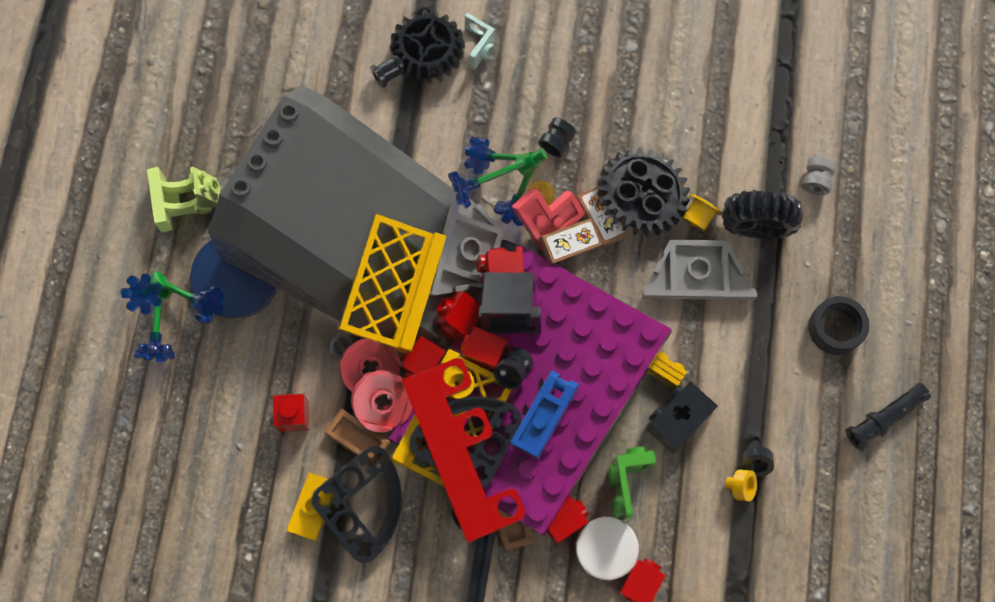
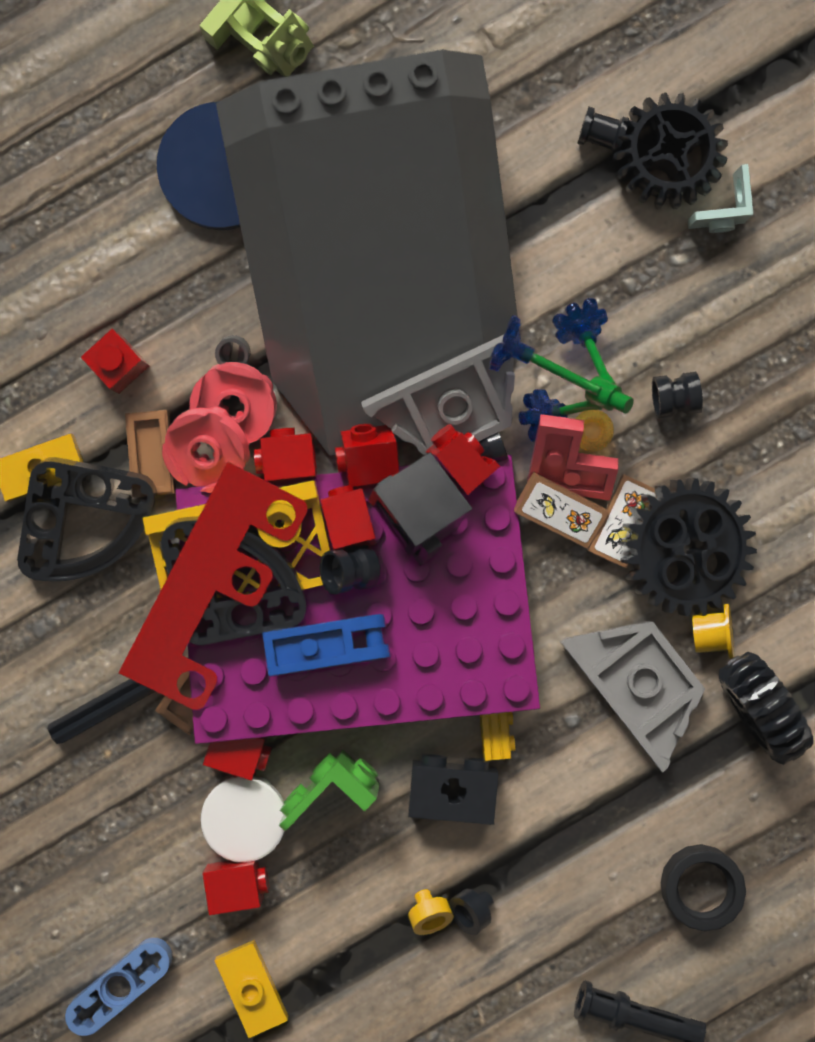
camera: 55 degrees right, 15 degrees up
clear blue plant [120,271,224,363] -> none
yellow fence [338,214,447,353] -> none

